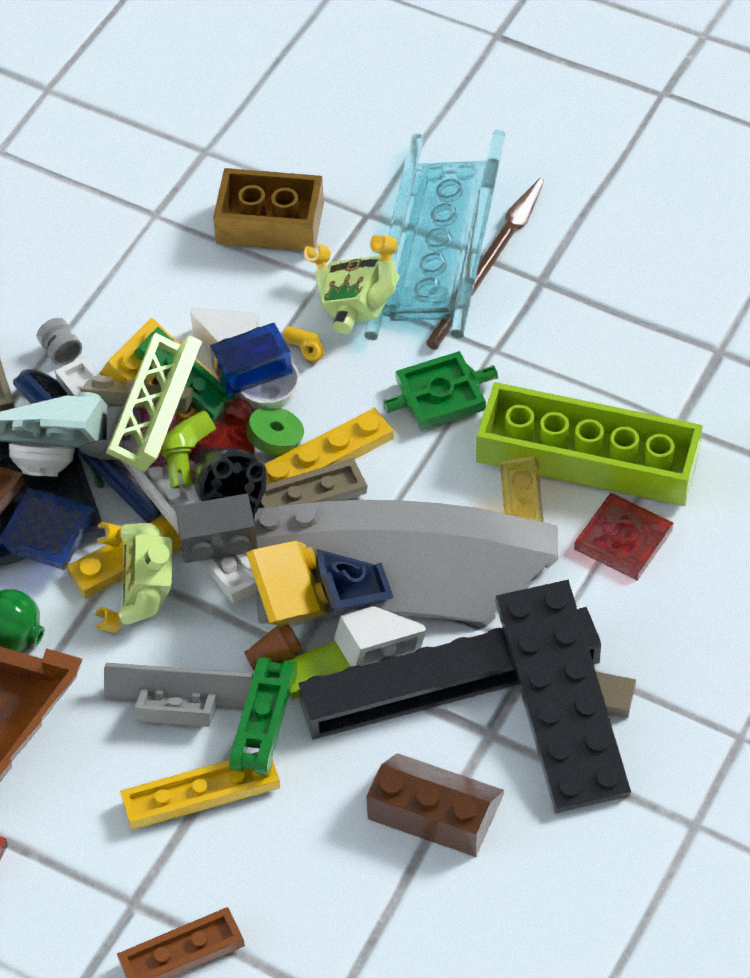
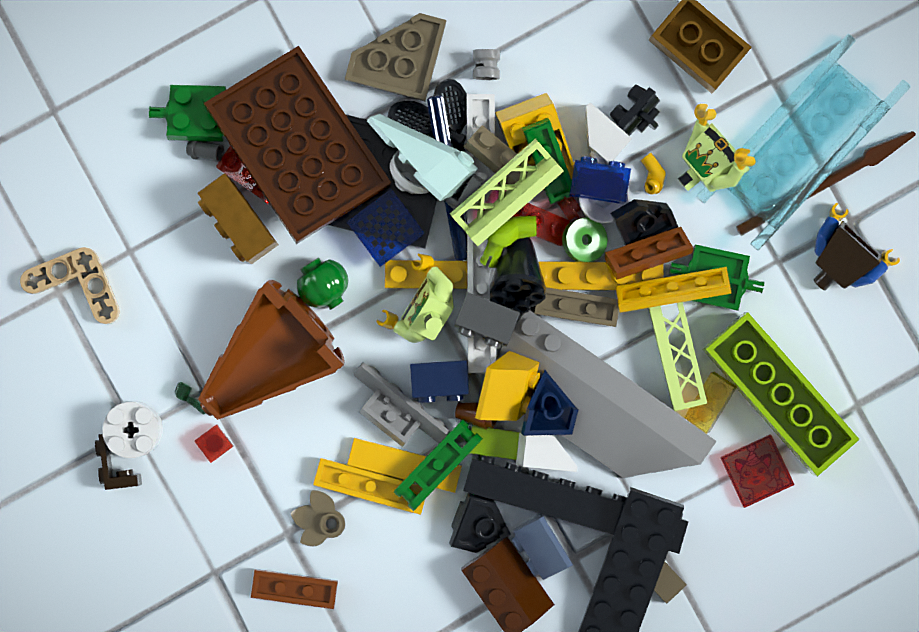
camera: 25 degrees right, 35 degrees up
none -> dark tan plate [291,490,345,547]
none -> yellow tile [347,438,462,493]
none -> dark blue brick [410,360,469,403]
none -> black plate [449,493,511,553]
none -> sand blue slope [512,514,573,580]
none -> dark orange plate [605,227,693,280]
none -> black hips [610,84,660,136]
none -> black plate [610,199,678,245]
none -> yellow tile [616,267,731,313]
none -> yellowish green fence [648,302,707,411]
none -> dark brown torso [813,203,900,291]

